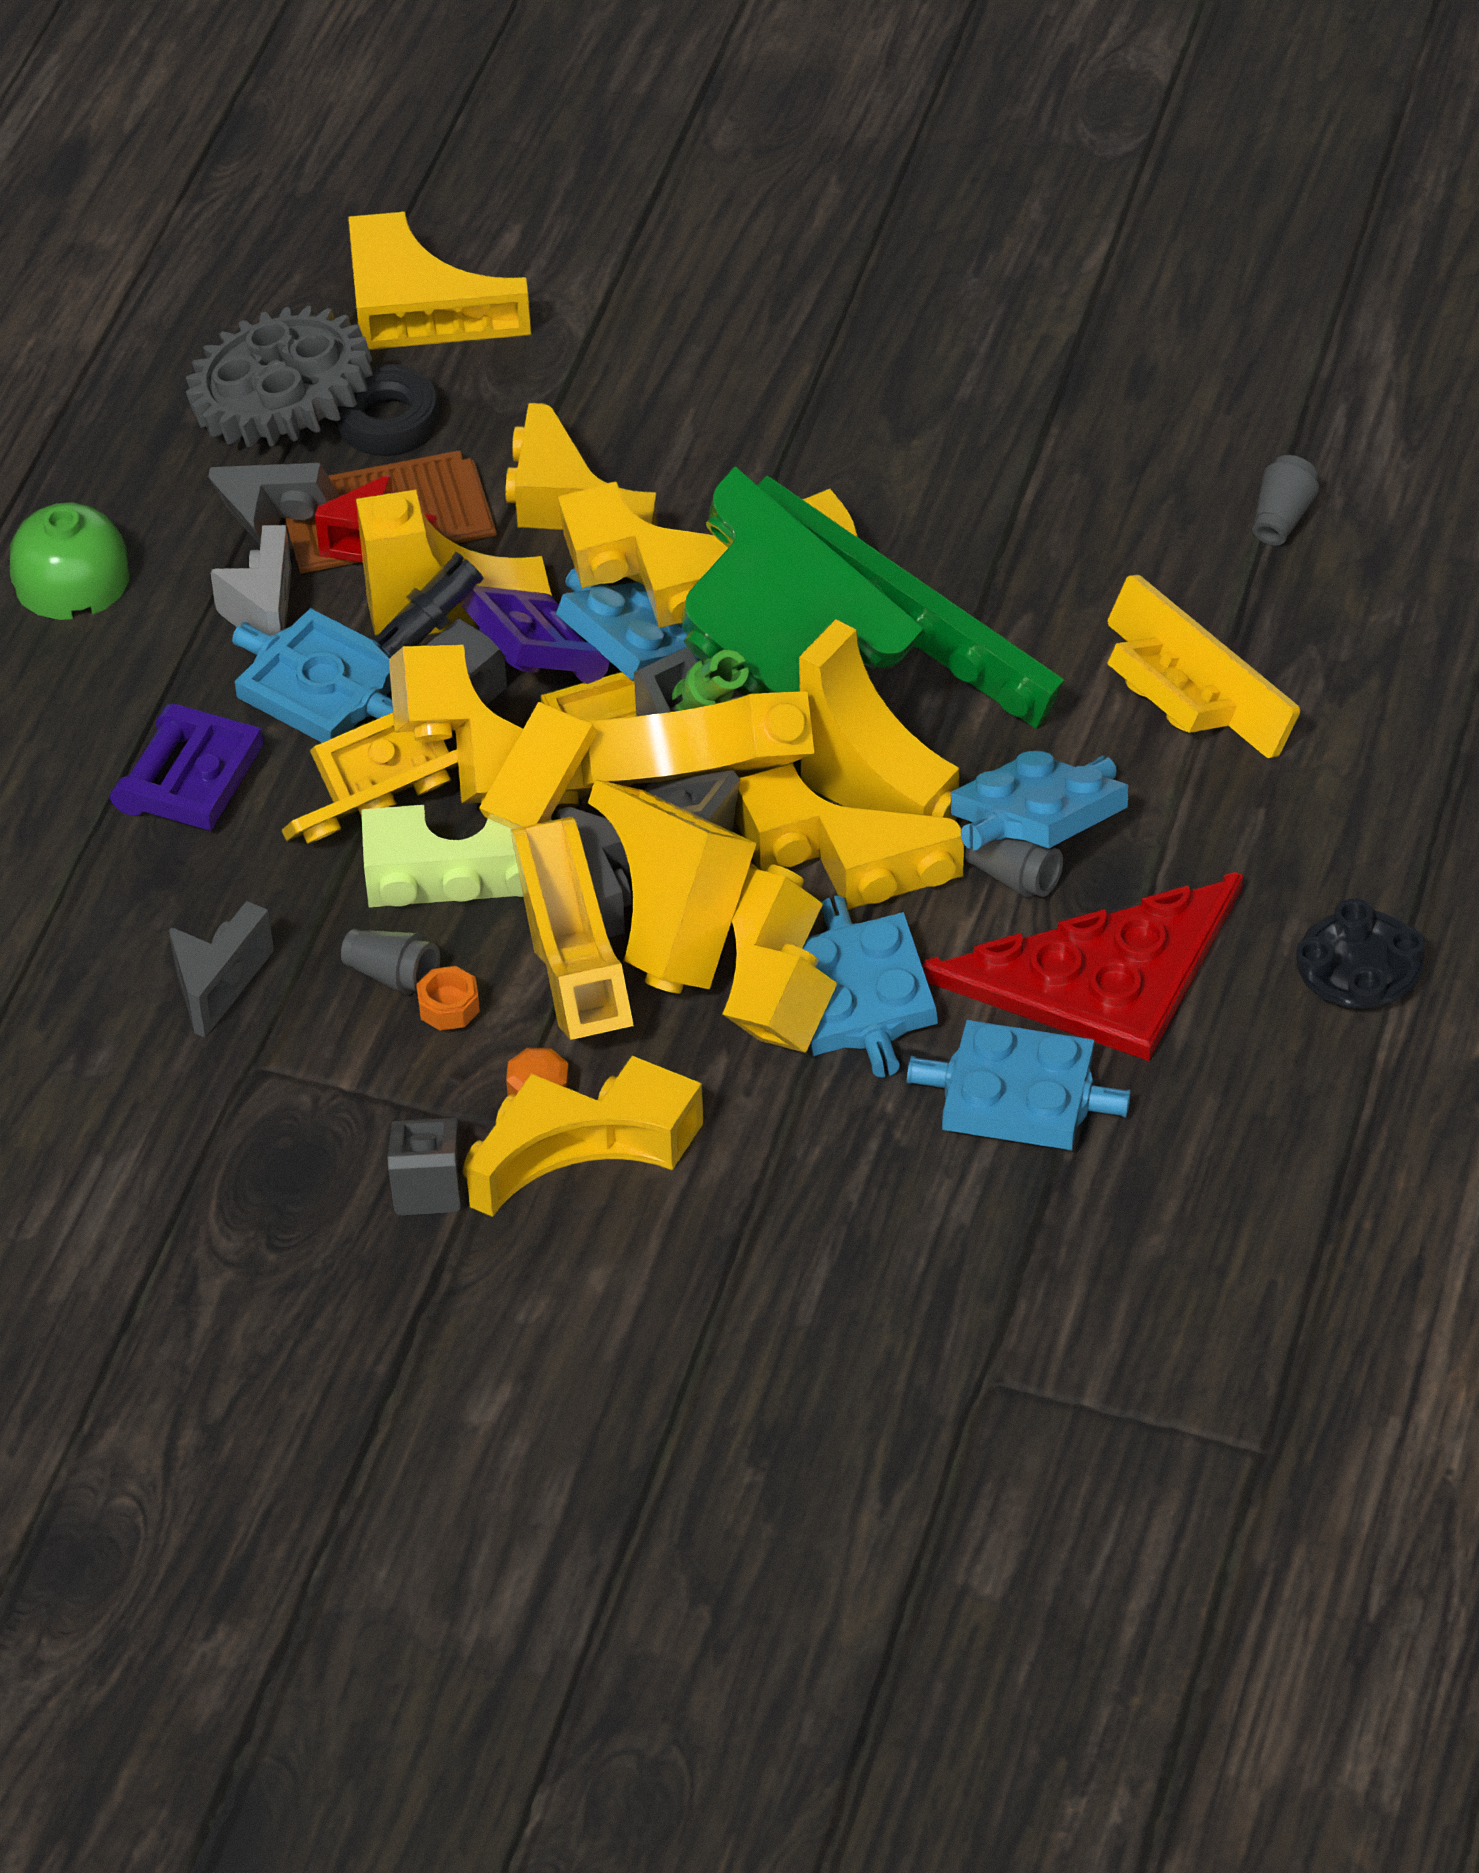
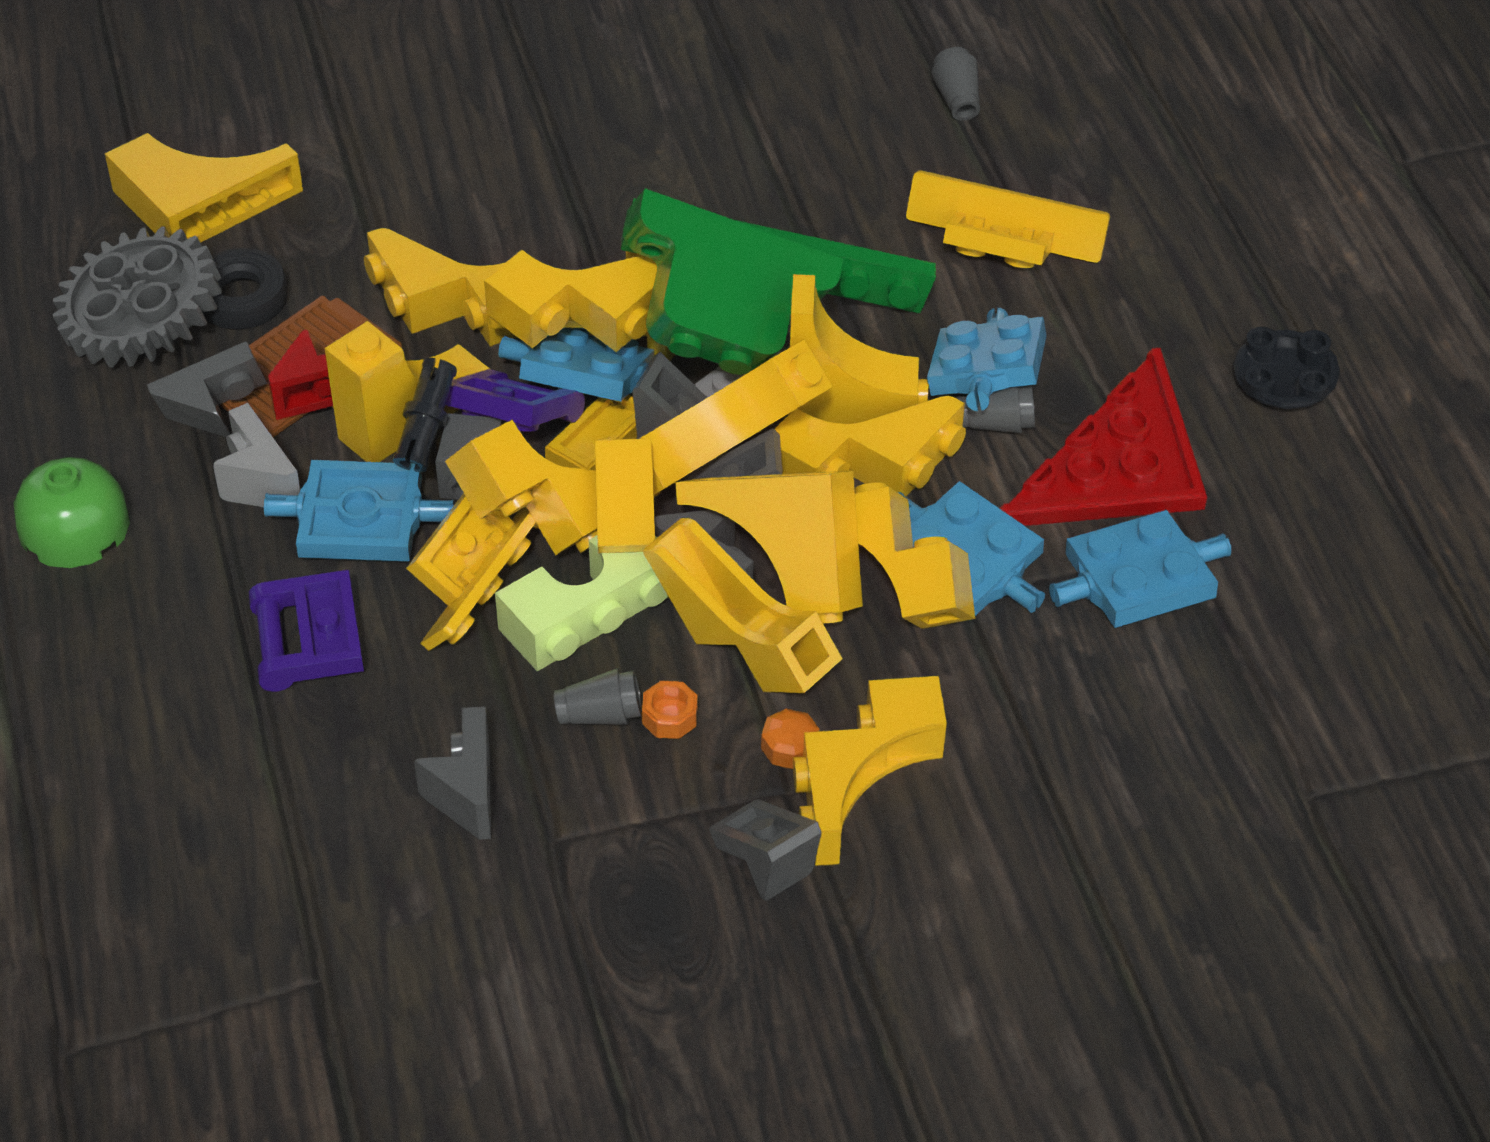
camera: 35 degrees left, 0 degrees up
bright green pin [672,650,749,711] -> none

